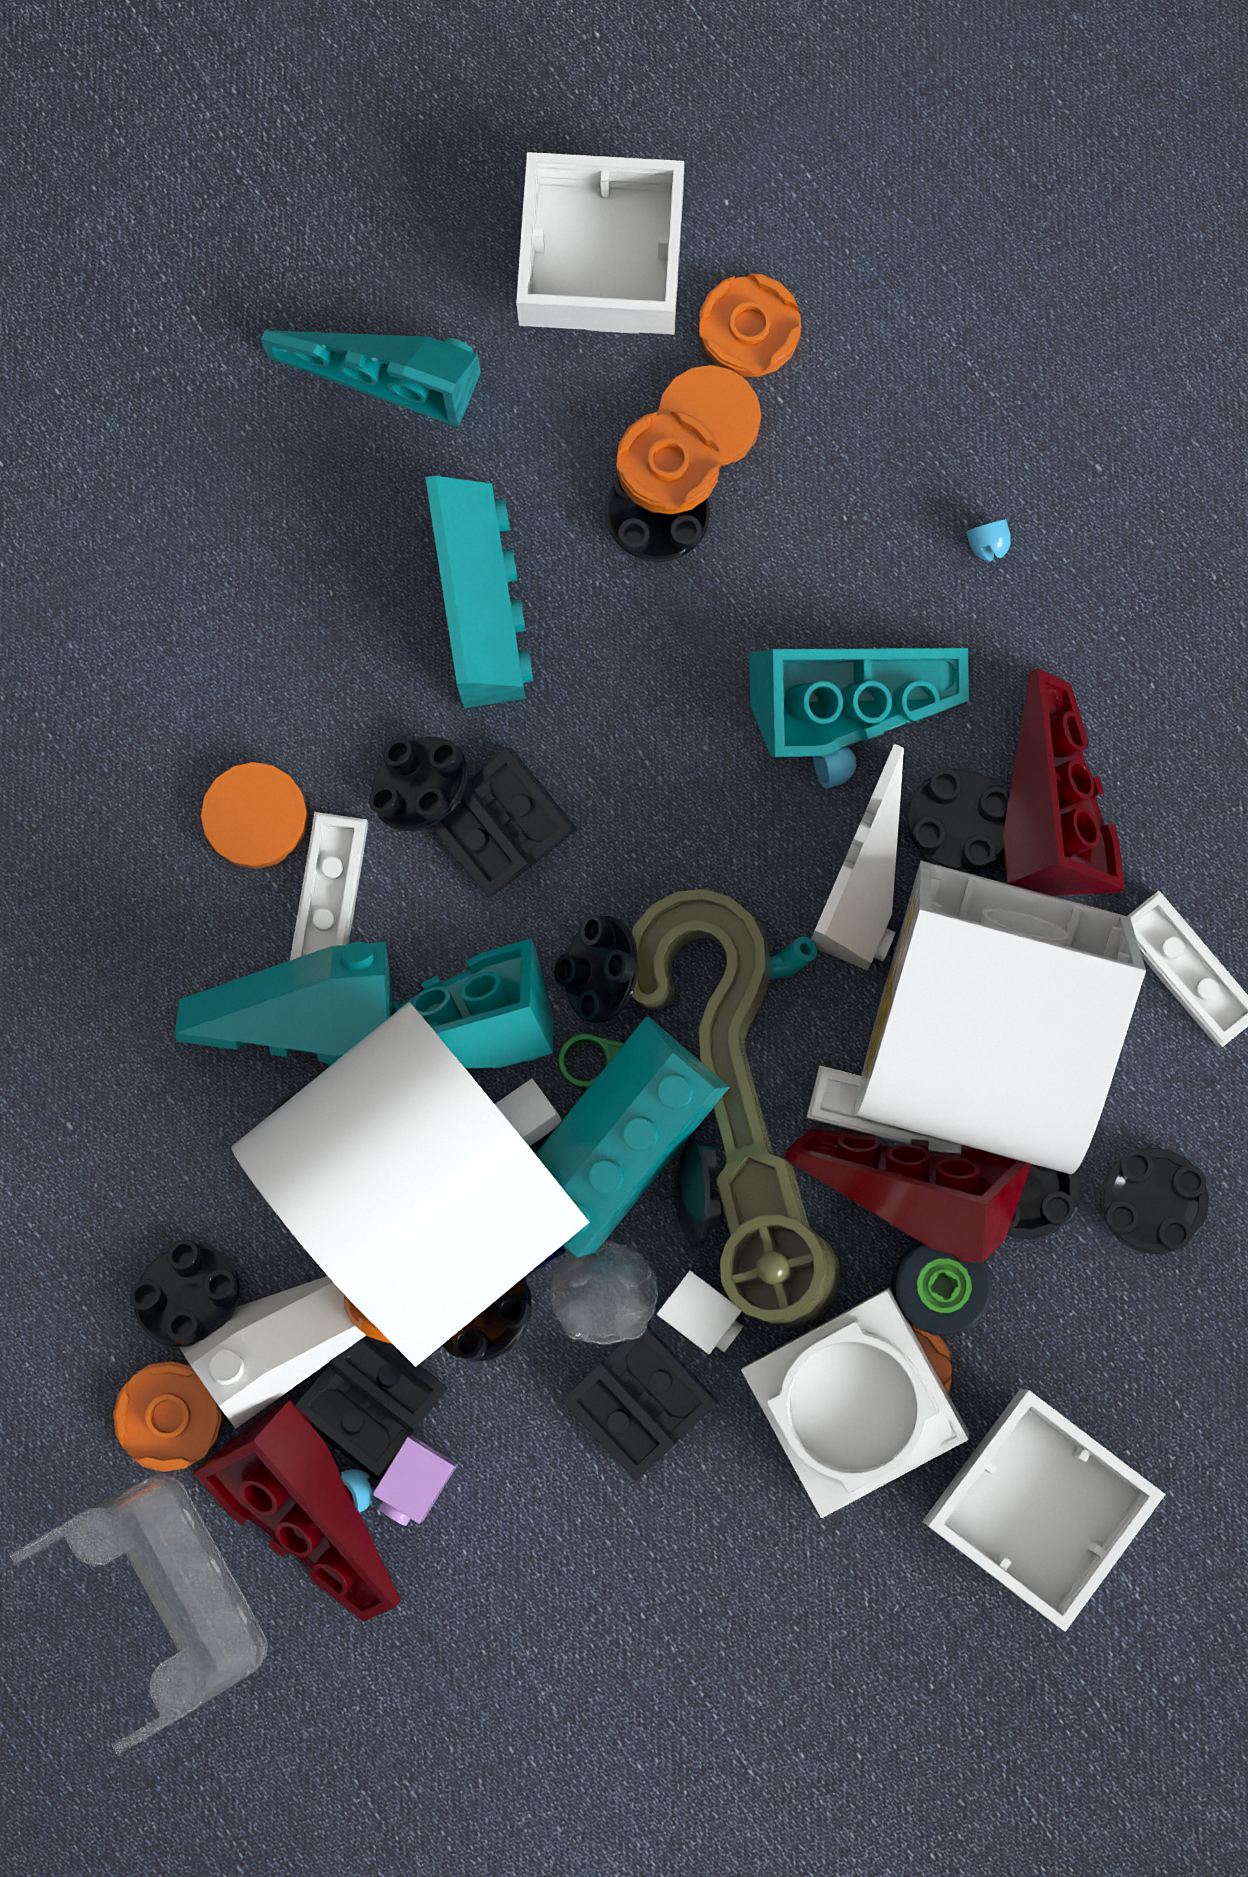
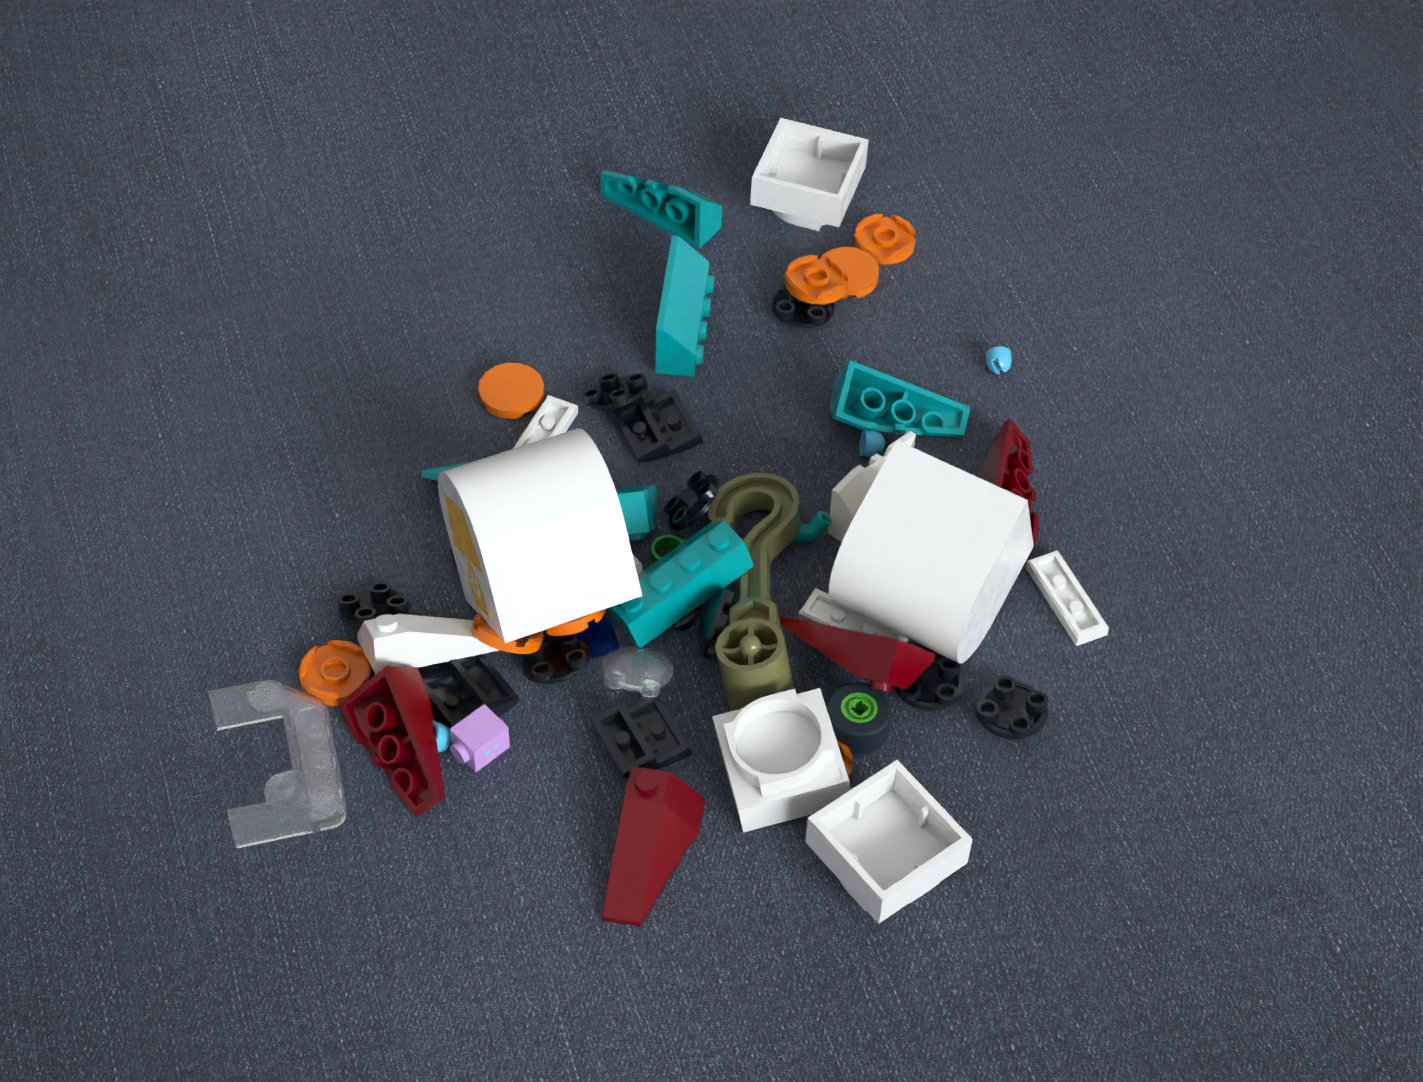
camera: 10 degrees right, 30 degrees down
white brick [656,1271,743,1354] -> none
none -> dark red wedge [602,766,705,927]

